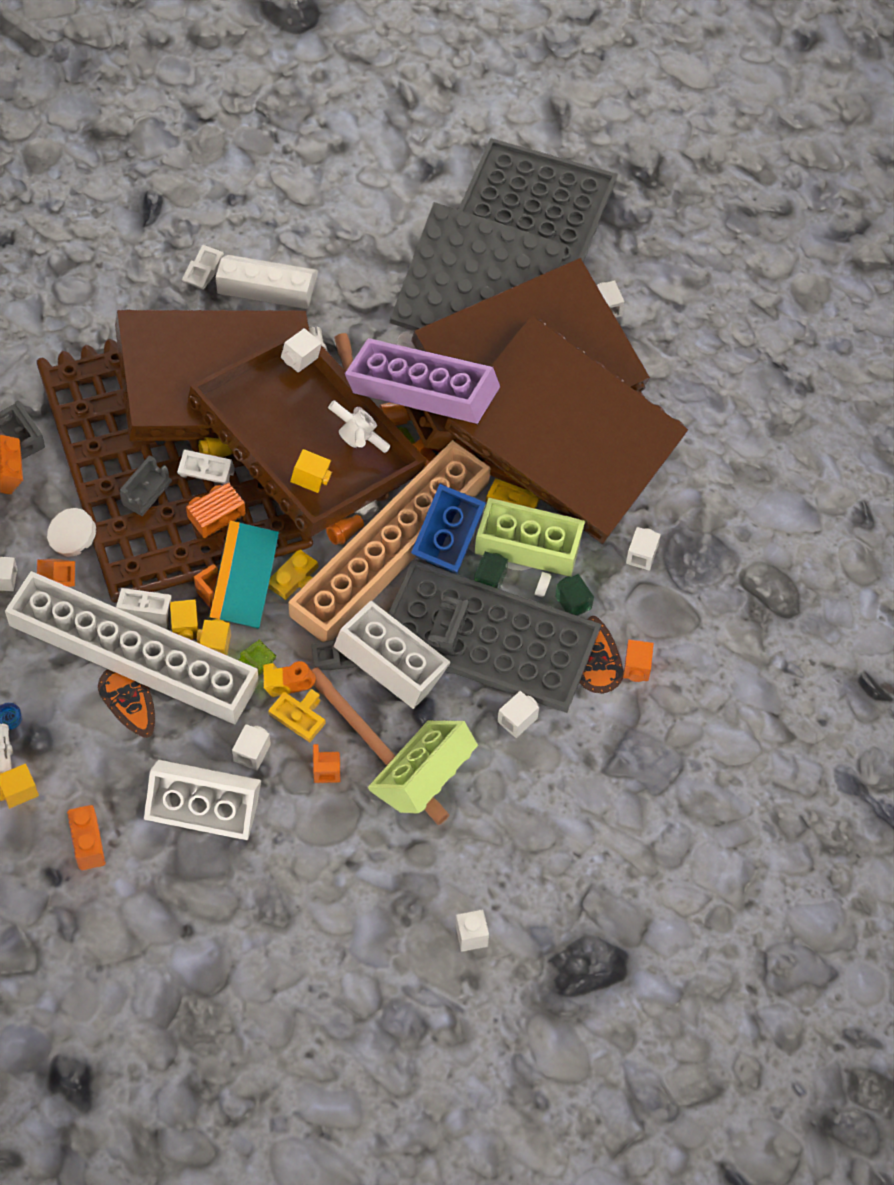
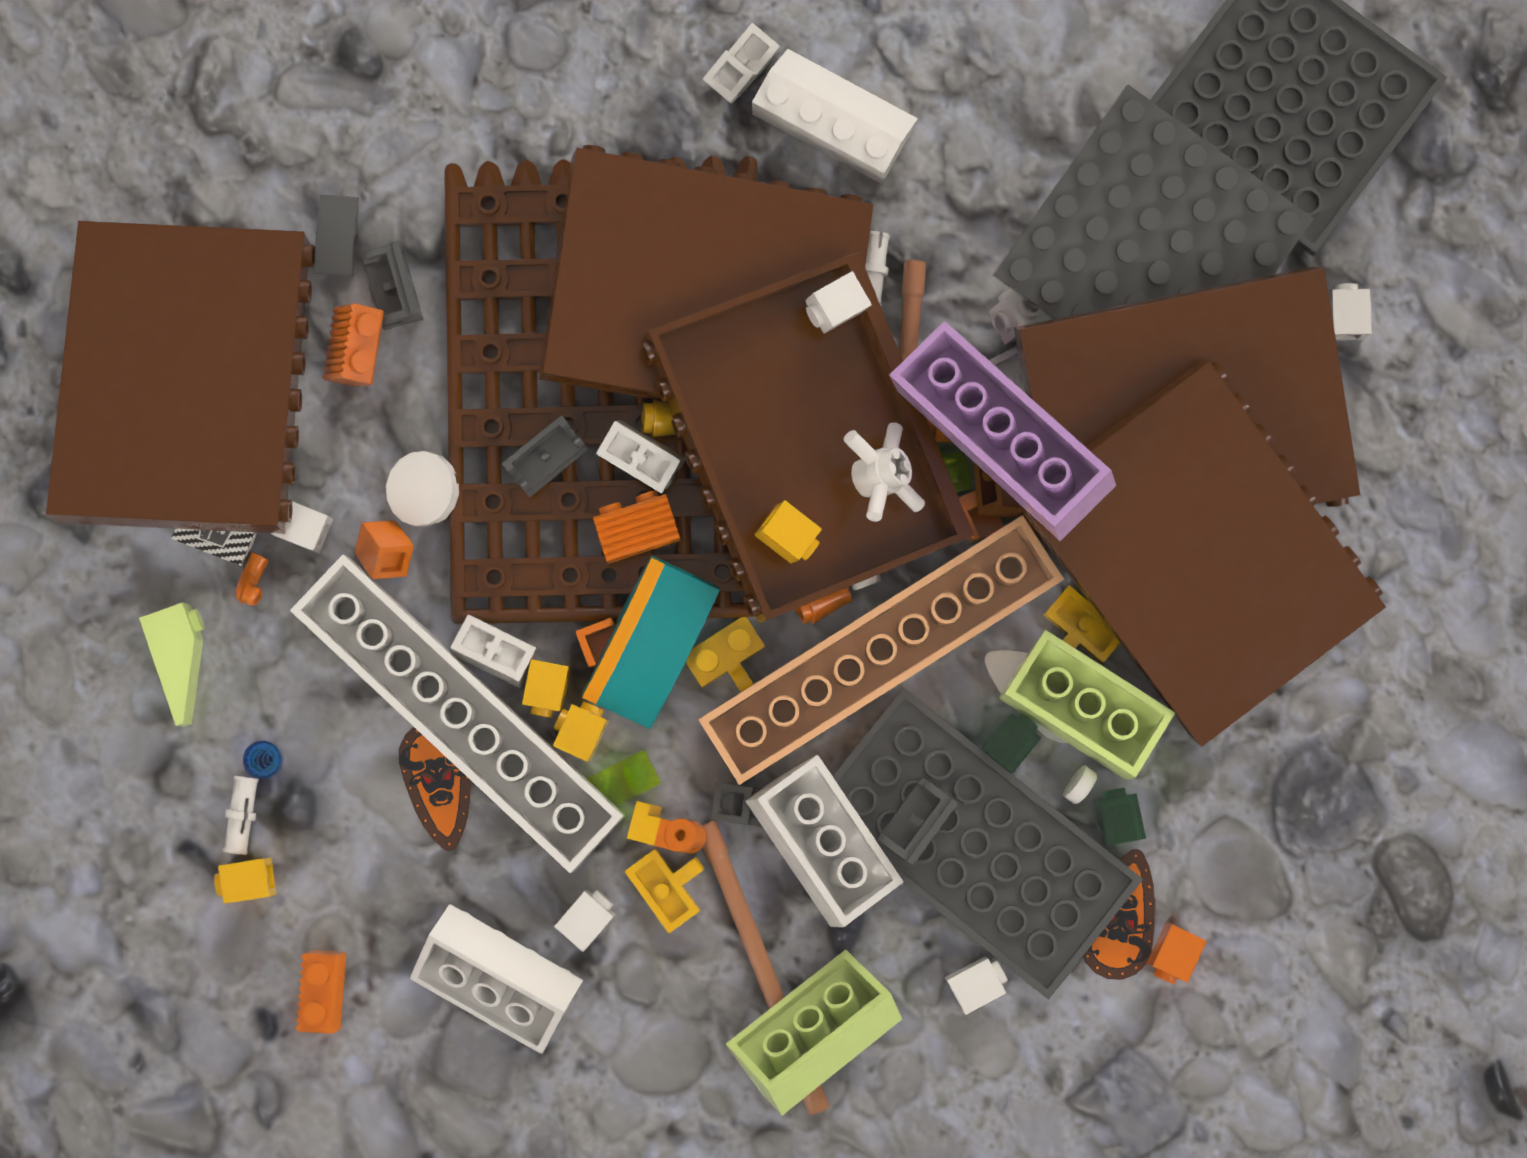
camera: 20 degrees right, 25 degrees up
orange panel [313,744,341,783] -> none
blue slope [411,484,486,575] -> none
white brick [626,527,661,571] -> none

